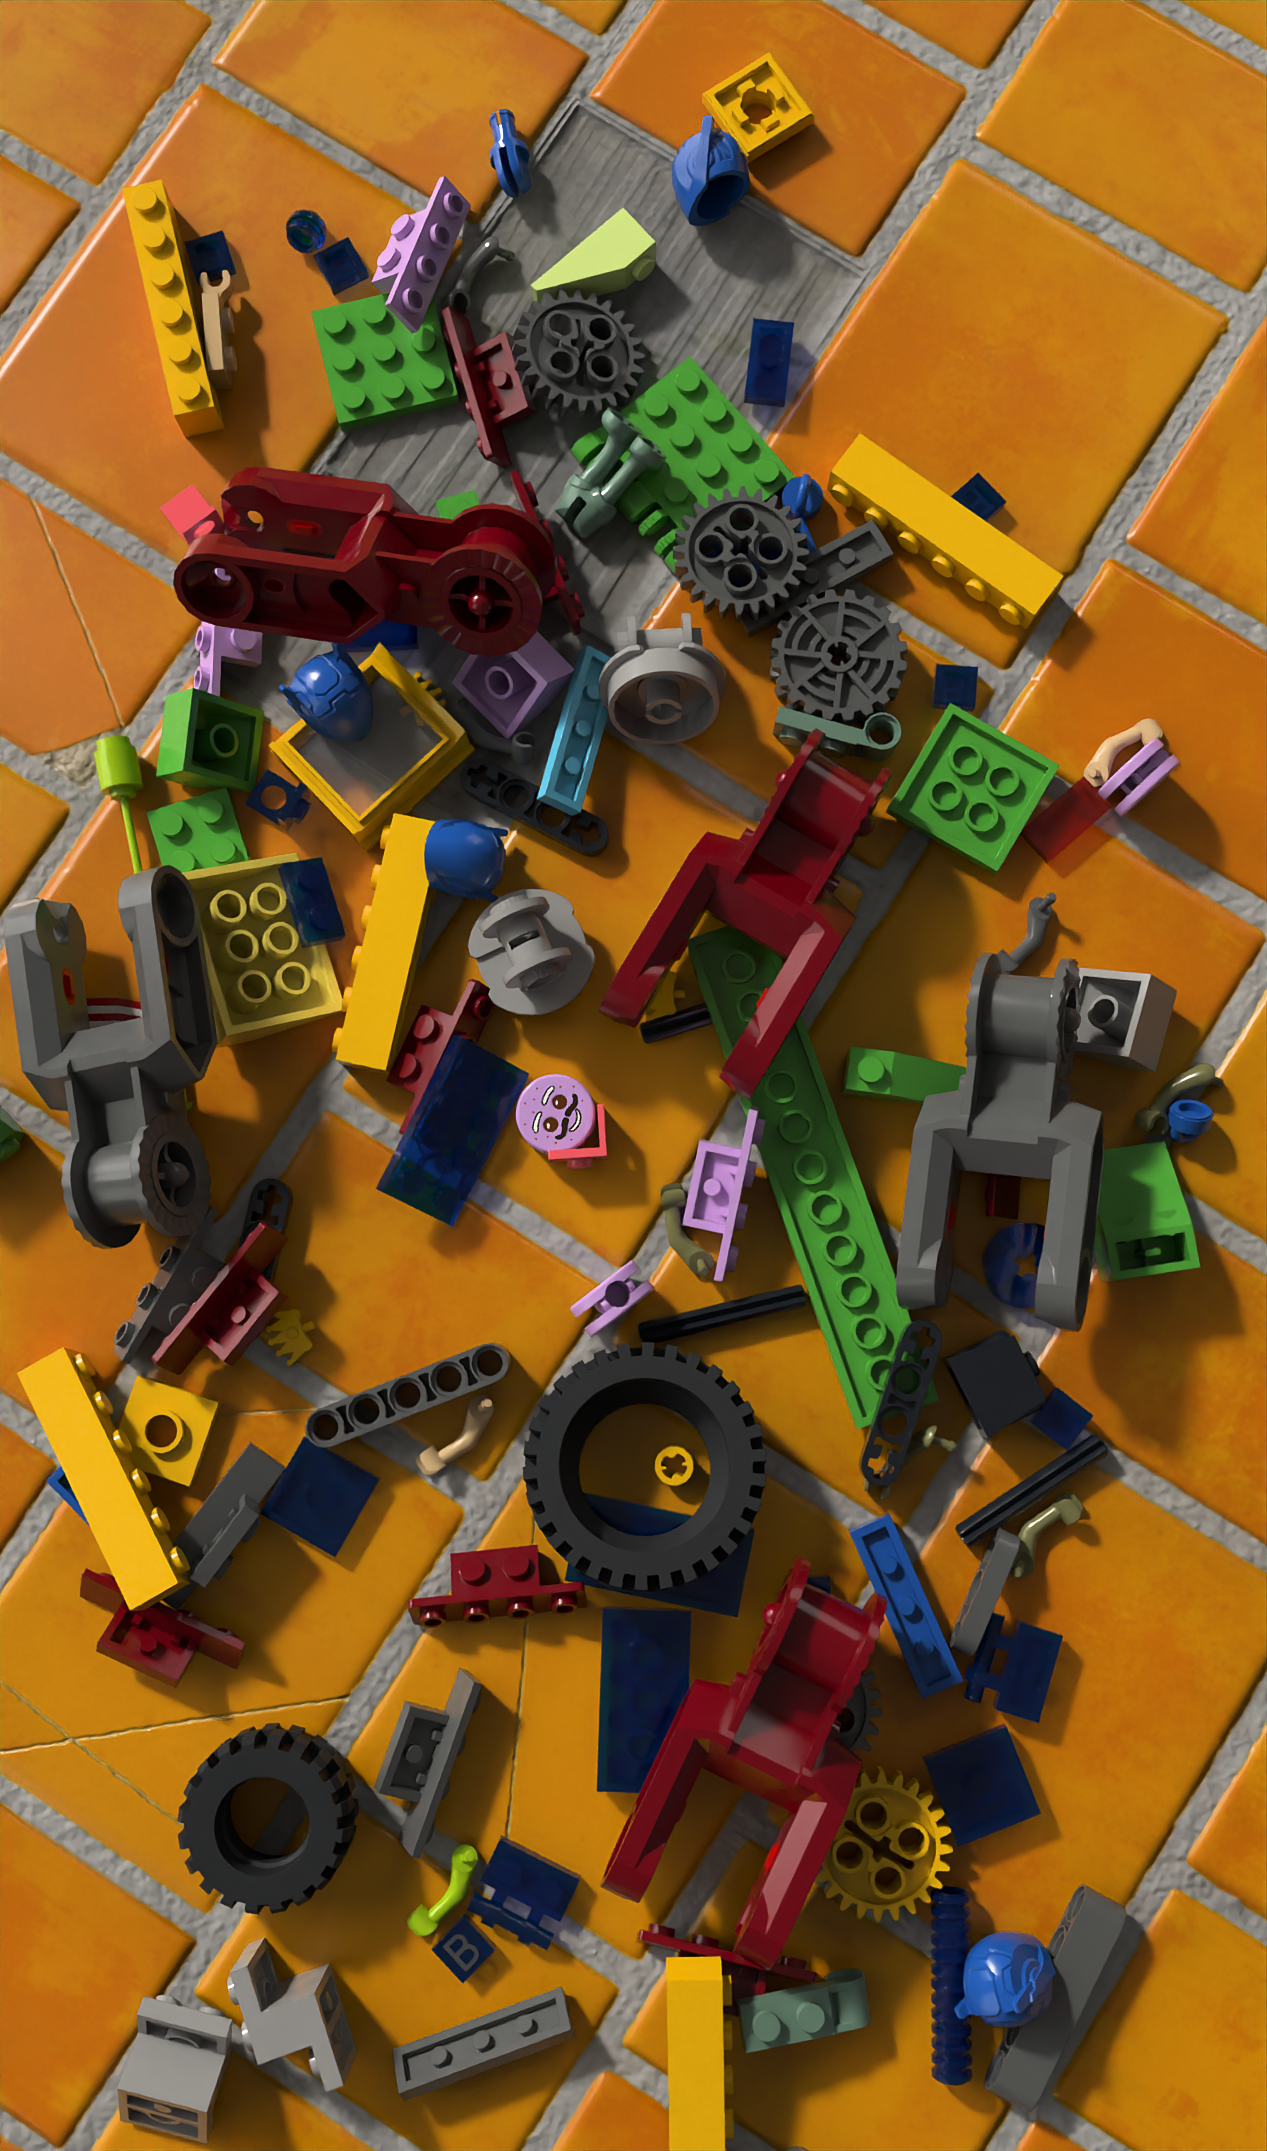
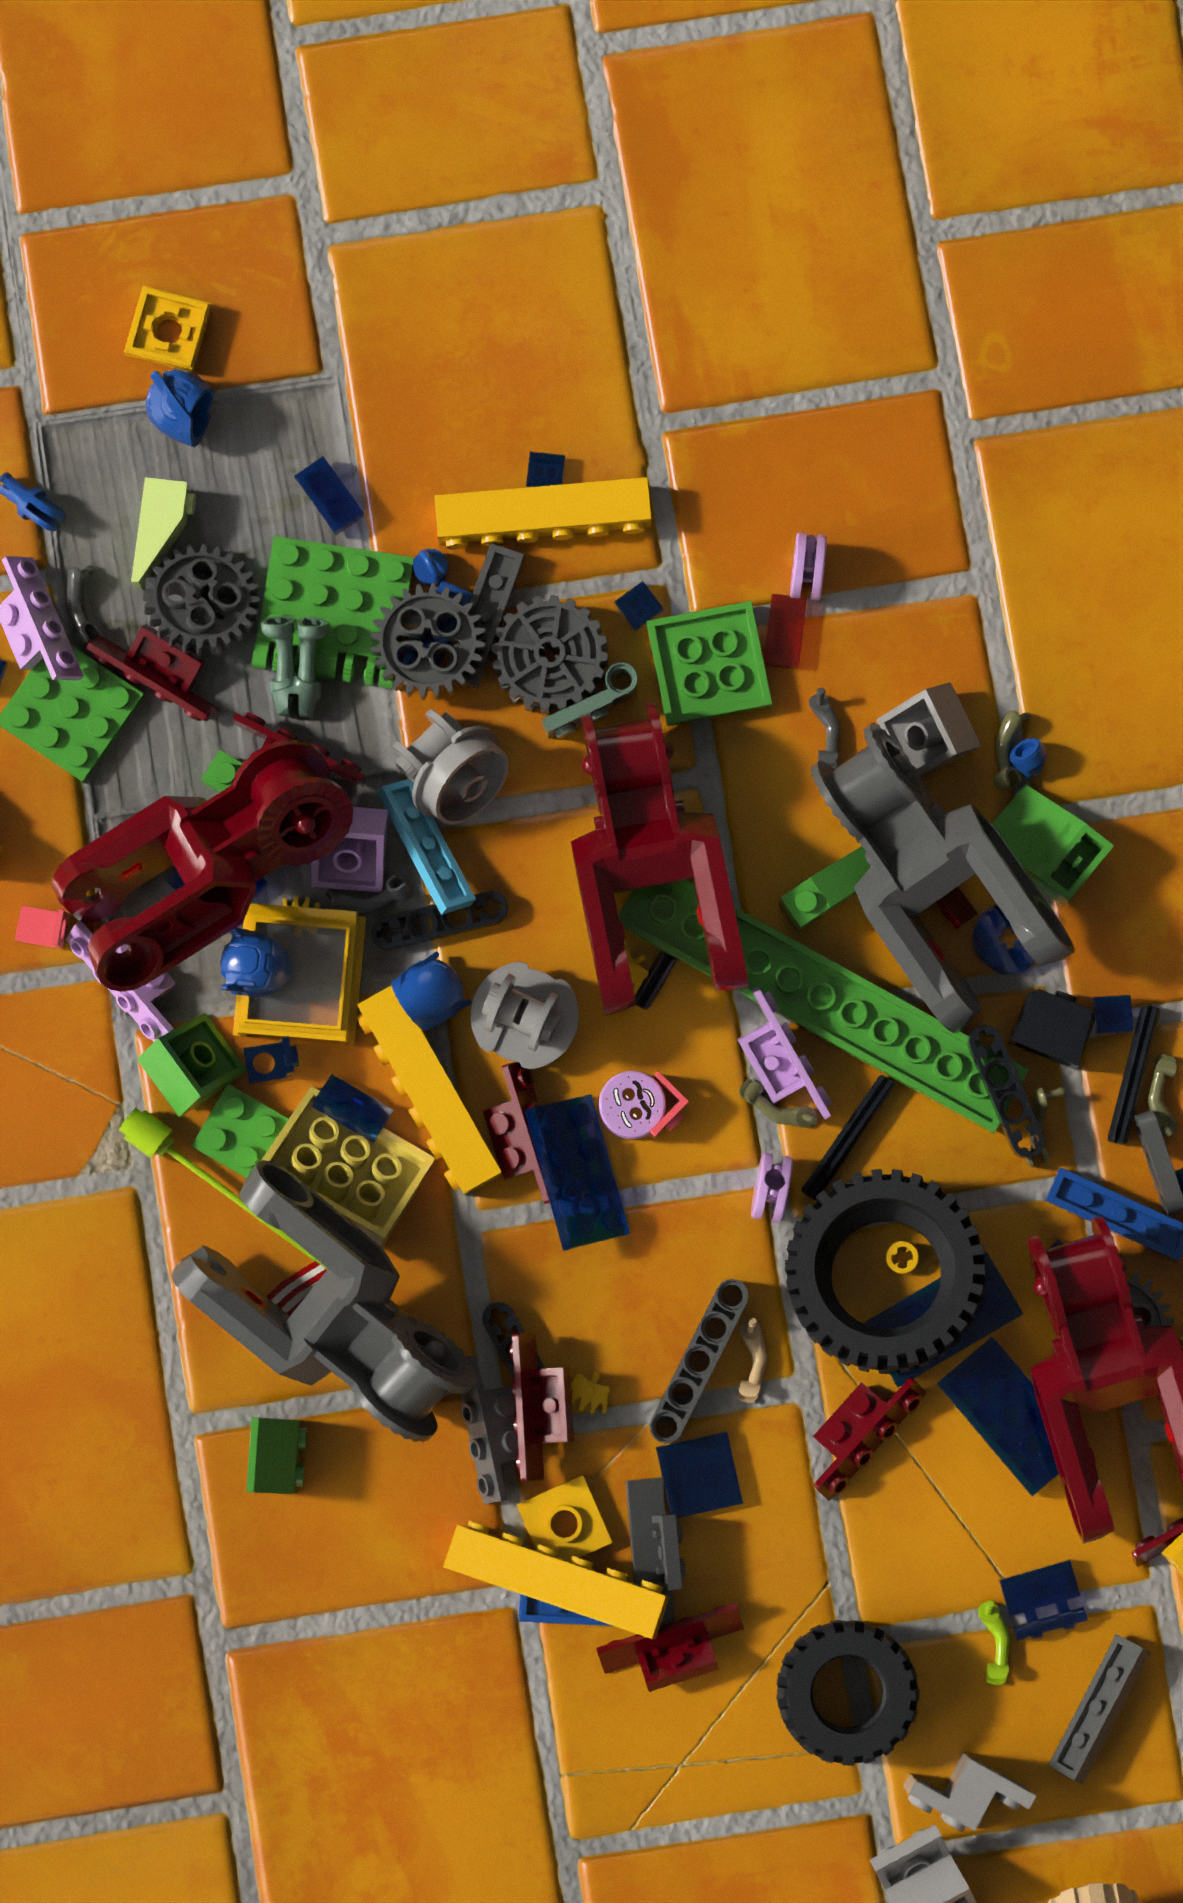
camera: 45 degrees left, 0 degrees up
dark grey bracket [374,1668,482,1859] -> none
clear blue tile [432,1913,496,1983] -> none
tan piece [1084,718,1163,787] -> none

